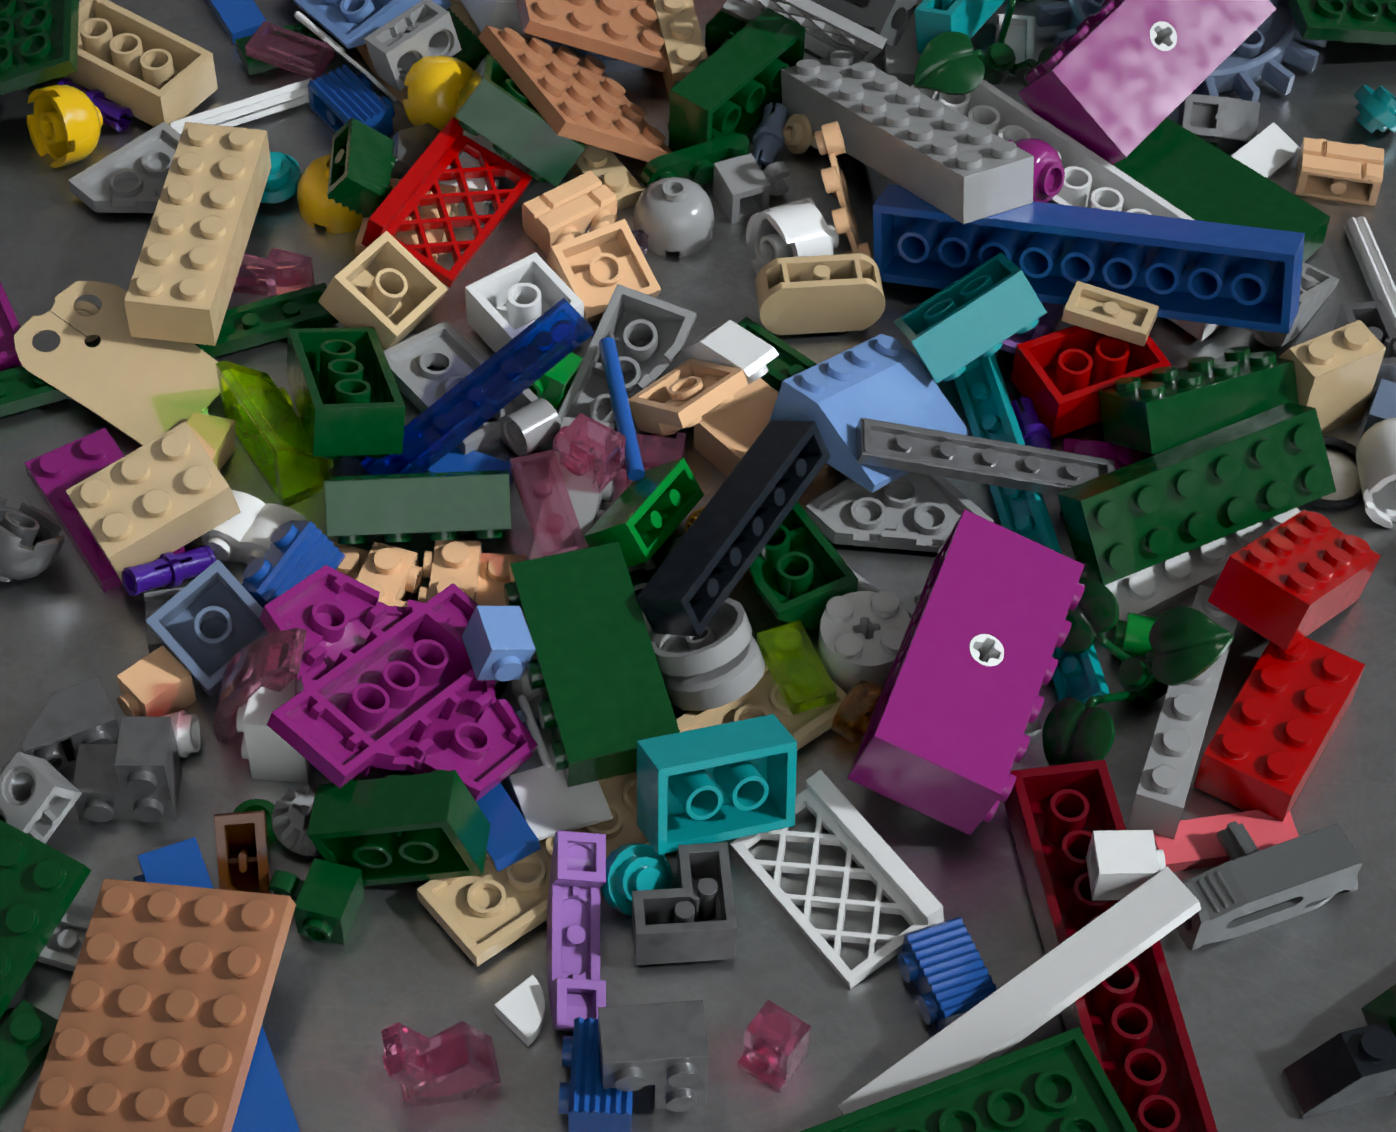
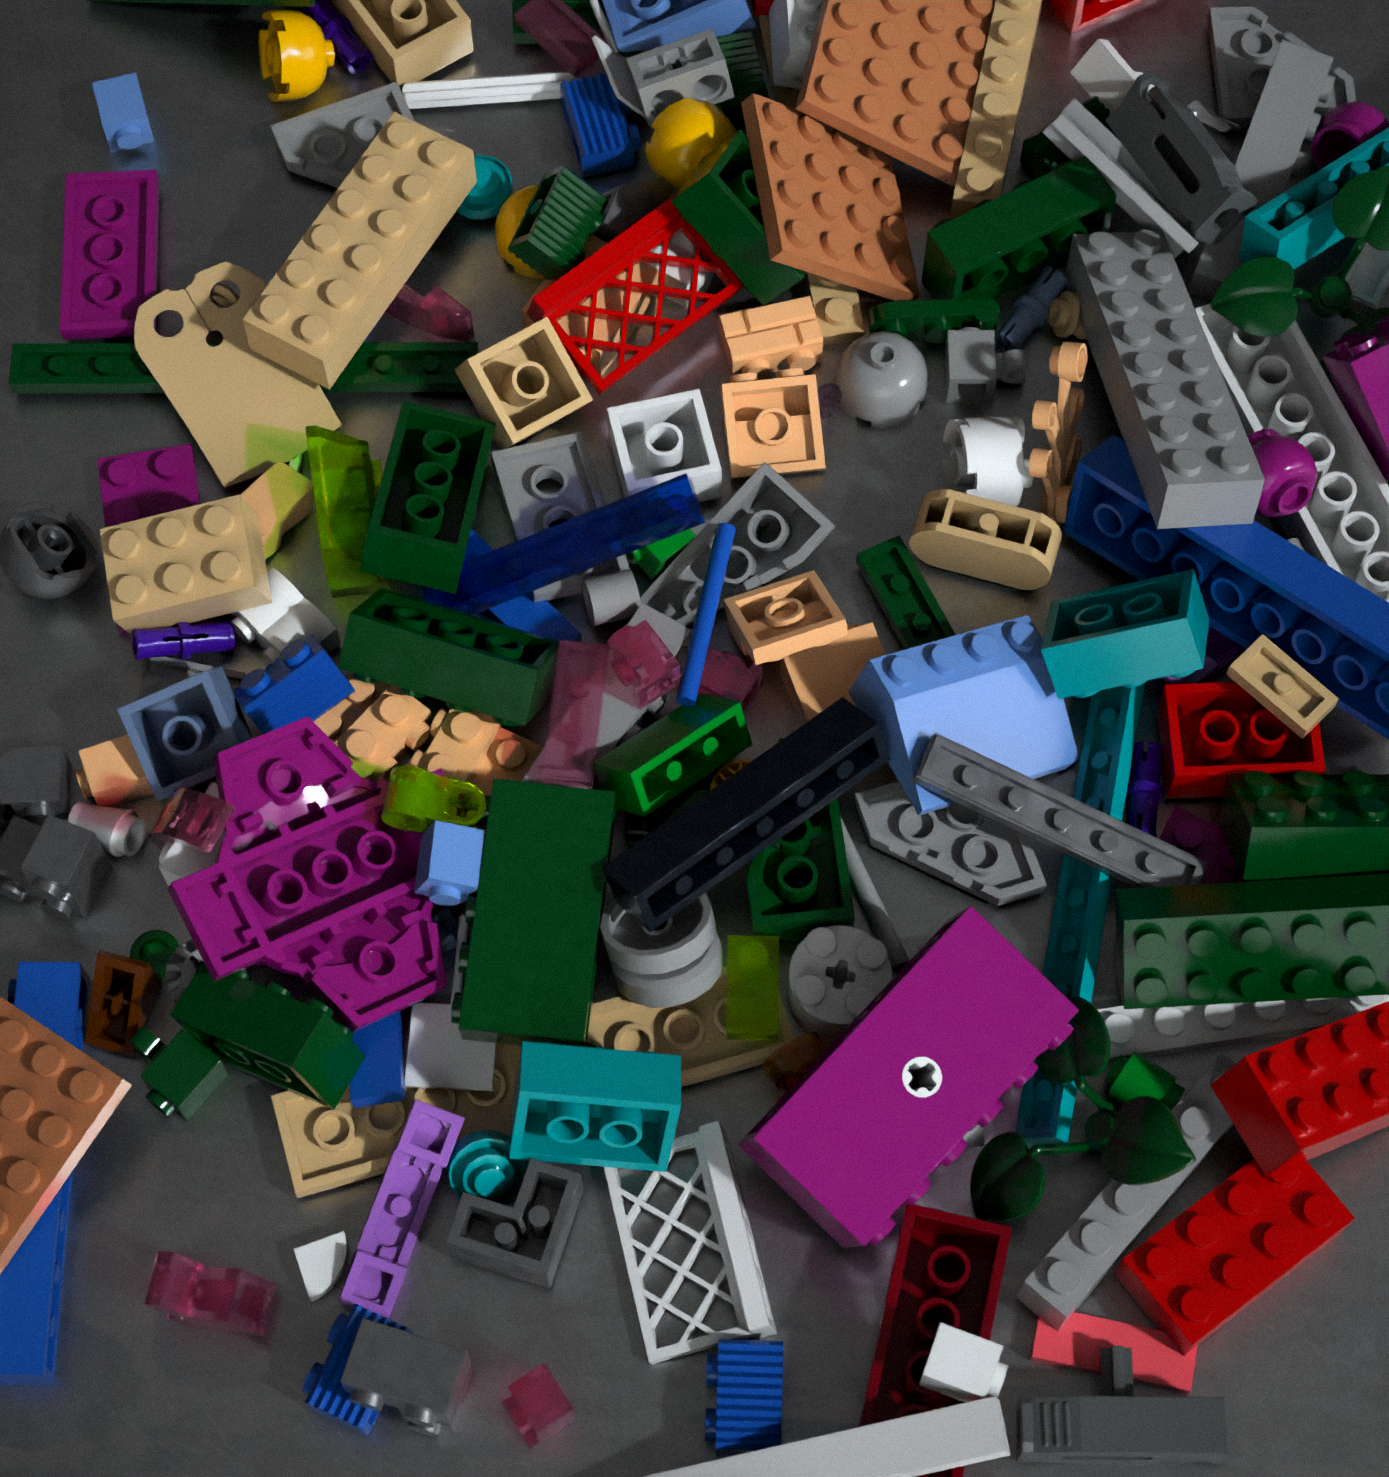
camera: 25 degrees right, 15 degrees up
white slope [681,320,779,384] -> none
none -> clear neon green piece [382,766,486,833]

